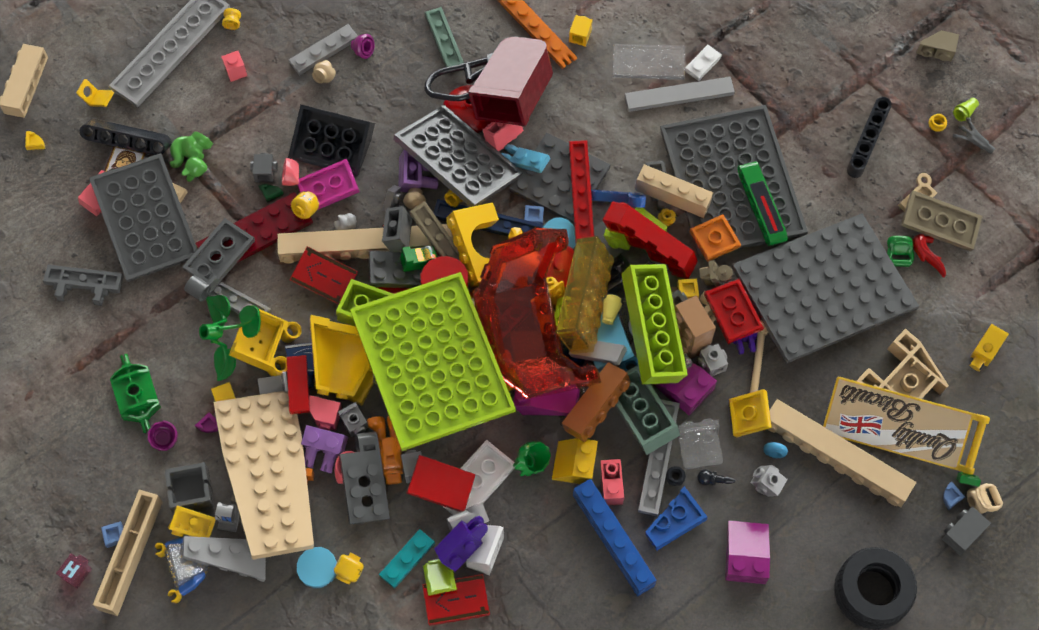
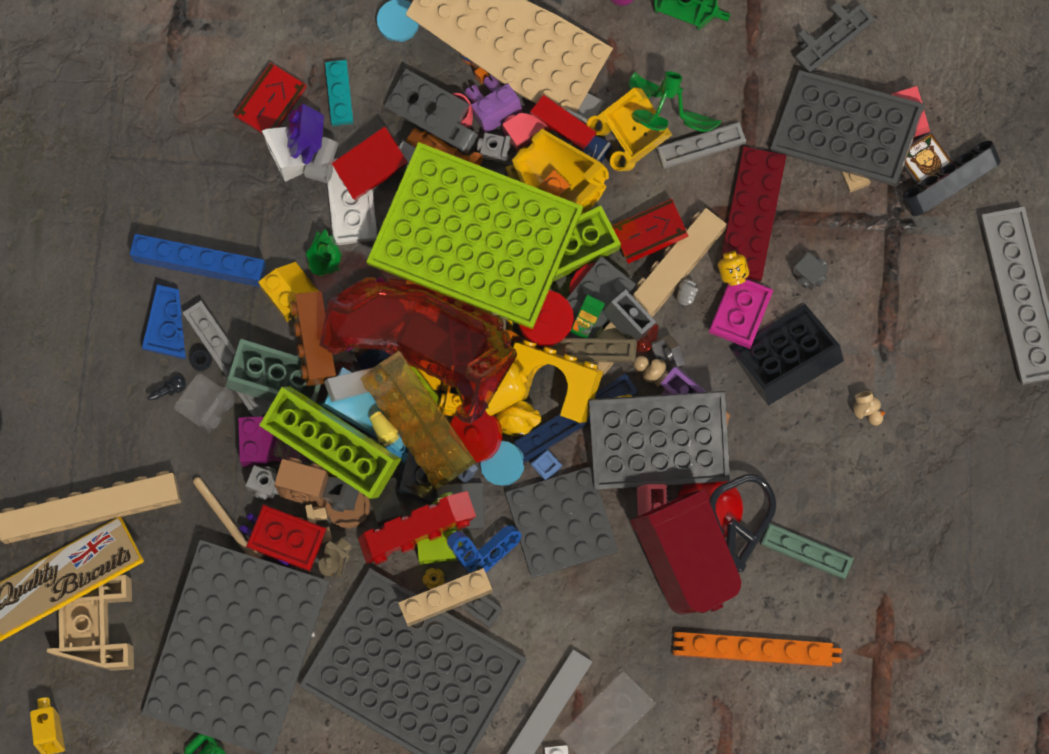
camera: 135 degrees right, 10 degrees up
yellow tile [25,131,45,150] -> none
yellow bracket [76,79,114,107] -> none
bright green animal [170,132,213,182] -> none
dark grey hinge [183,218,255,302] -> none
magenta tile [195,412,218,433] -> none
yellow tile [211,382,236,402] -> none
coral brick [221,51,247,82] -> none
yellow wheel [222,8,241,30] -> none
dark green tile [258,184,284,203] -> none
coral piece [282,158,299,186] -> none
light grey plate [289,24,358,76] -> none
yellow head [334,552,364,585] -> none
magenta brick [351,34,375,59] -> none
lime piece [423,559,457,596] -> none
medium azure hinge [501,144,550,173] -> none
yellow brick [569,15,593,47] -> none
red tile [569,140,595,243] -> none
coral slope [600,459,624,506] -> none
yellow tile [677,279,699,299] -> none
orange tile [689,214,741,262] -> none
magenta slope [725,521,770,584] -> none
yellow tile [729,389,772,437] -> none
green beam [737,161,788,246] -> none
light grey brick [750,465,788,497] -> none
dark azure piece [763,442,788,458] -> none
none -> orange plate [539,170,571,197]

